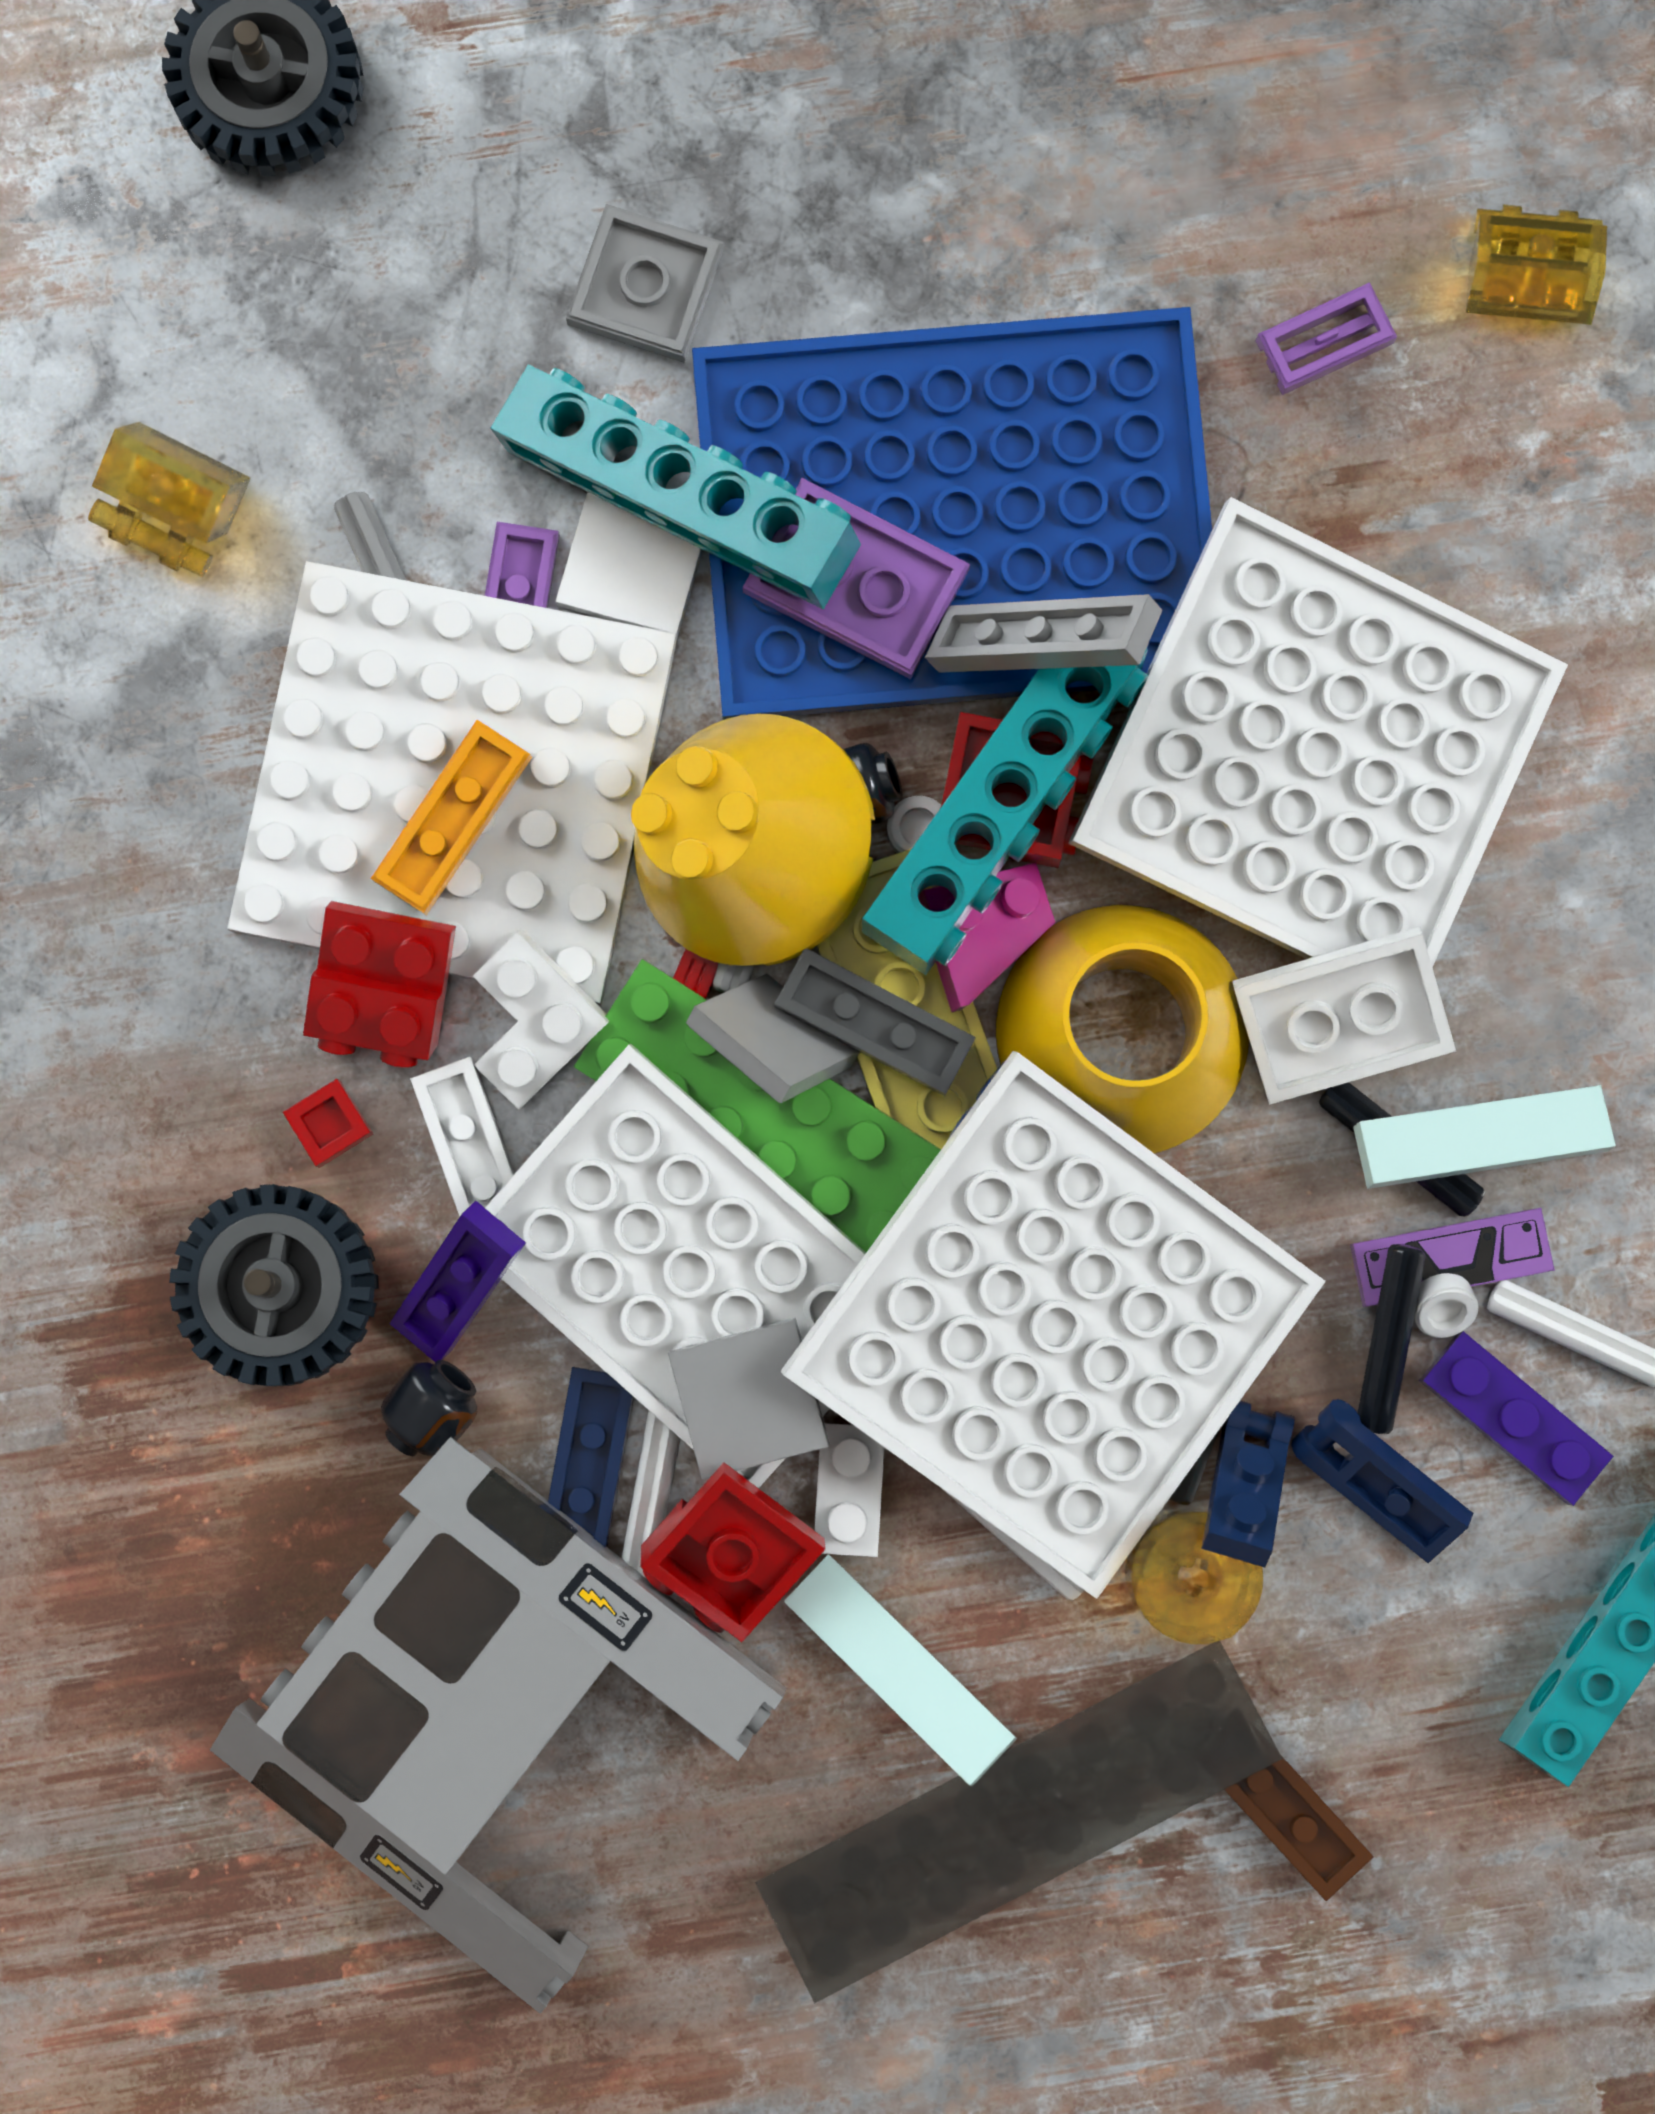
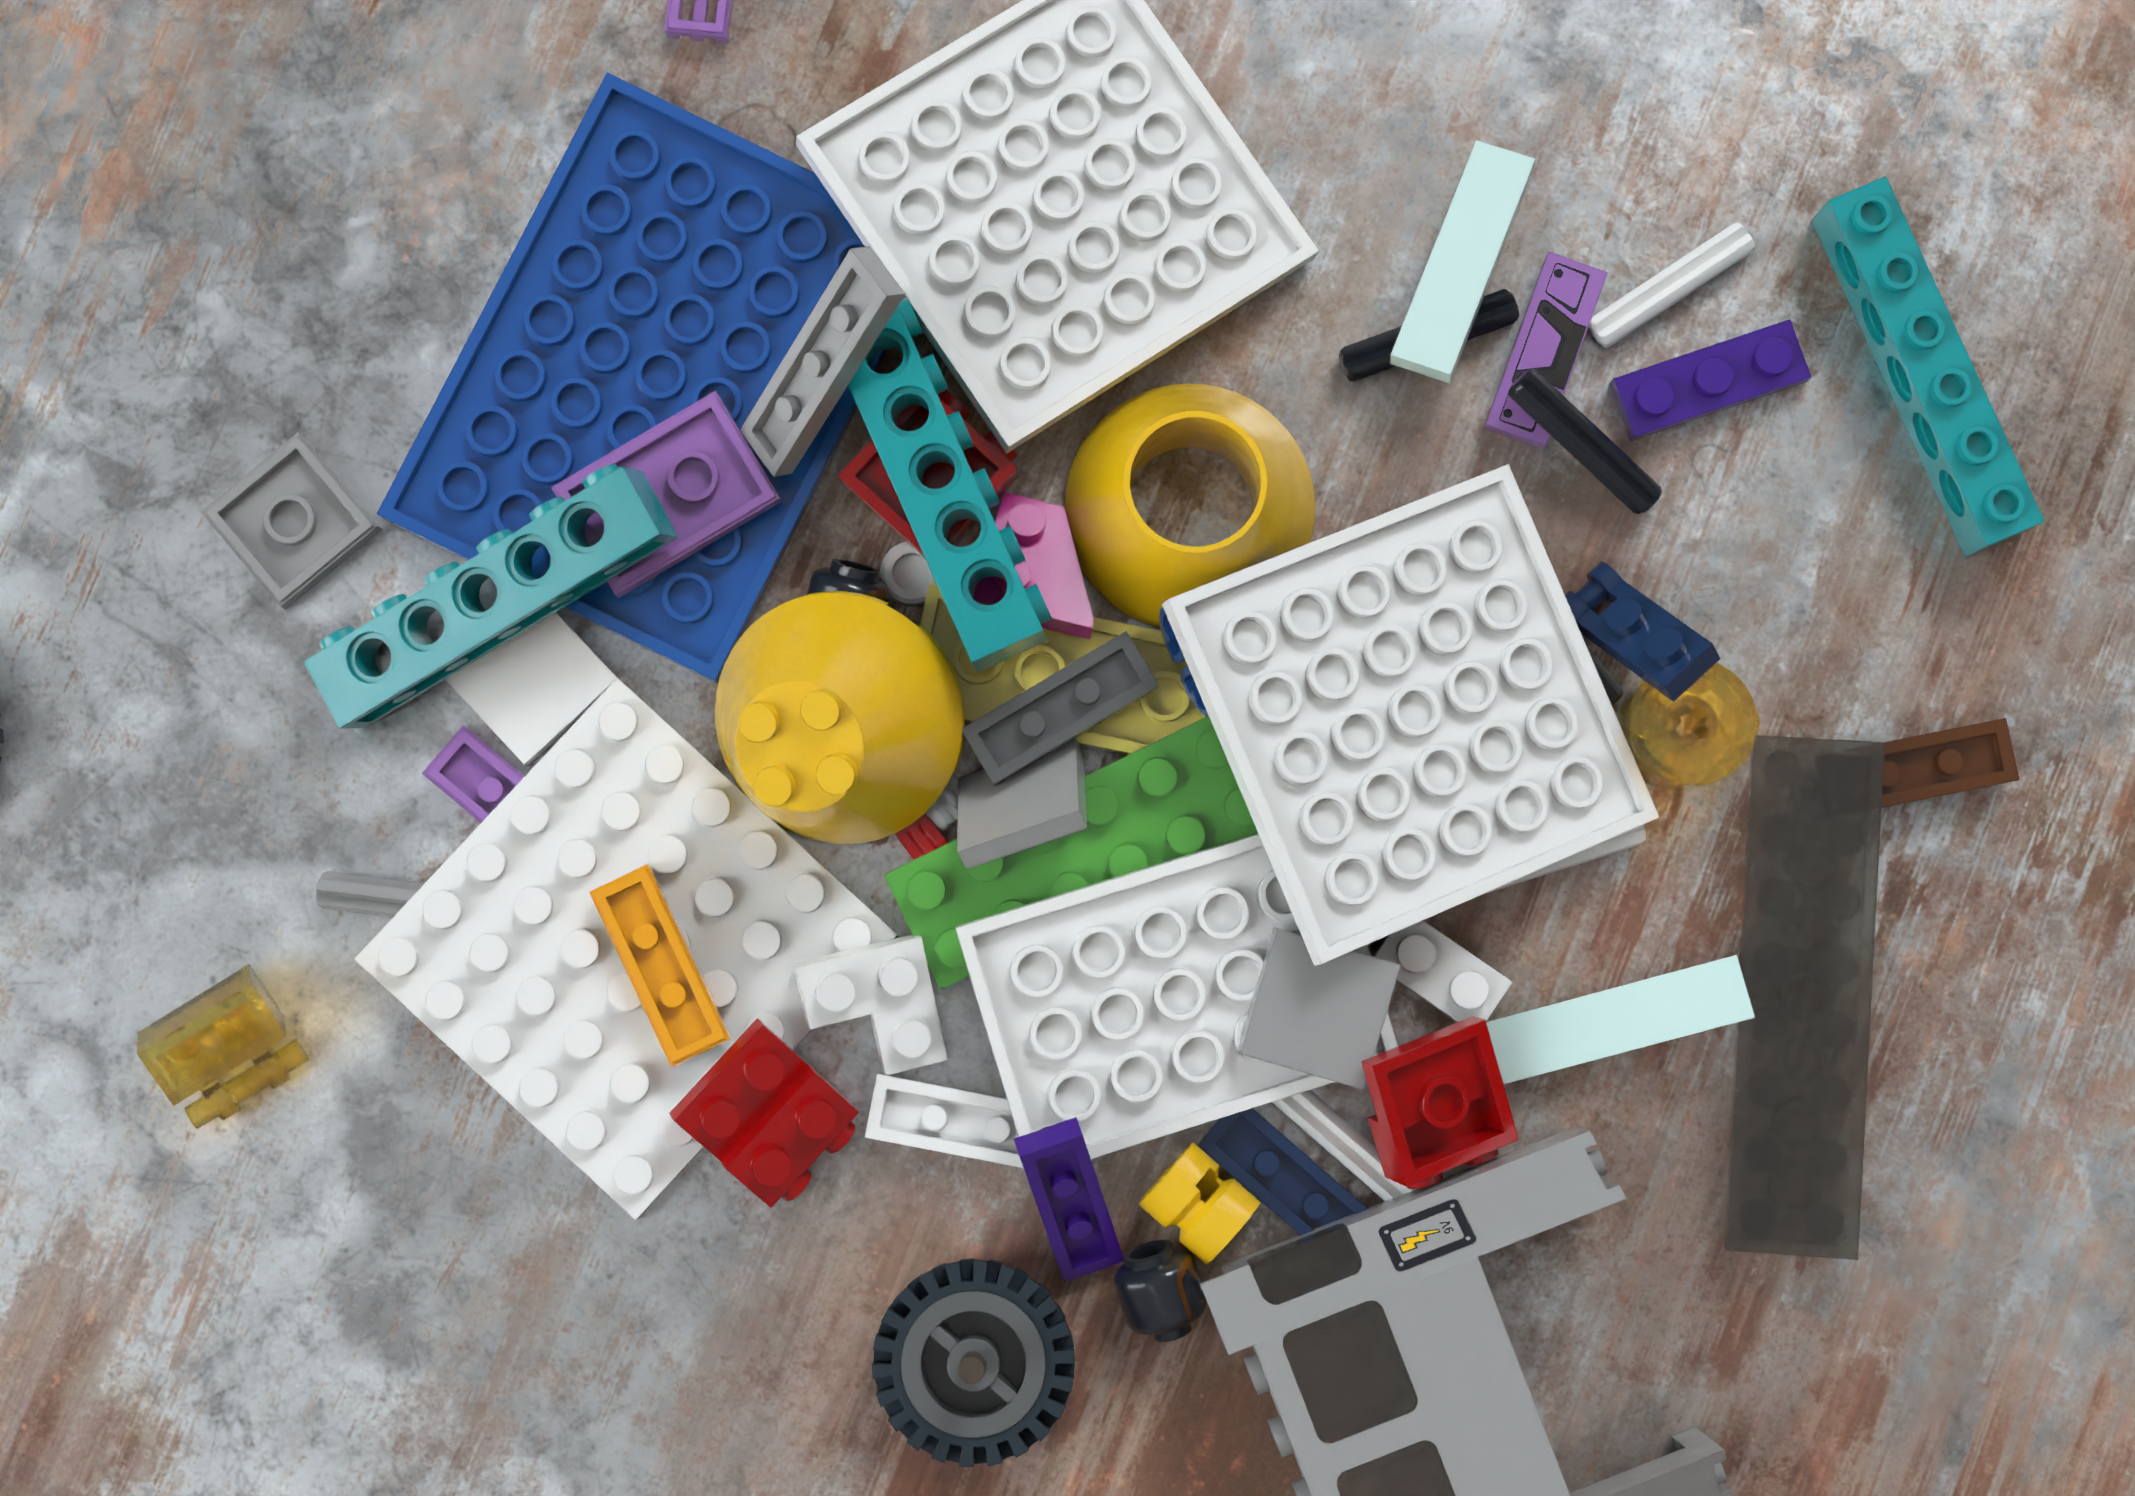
camera: 60 degrees left, 0 degrees up
red plate [282,1079,374,1168] -> none
white plate [1233,926,1456,1105] -> none
dark blue plate [1291,1399,1474,1563] -> none
white tile [1414,1273,1478,1338] -> none
none -> yellow wheel [1138,1142,1261,1265]

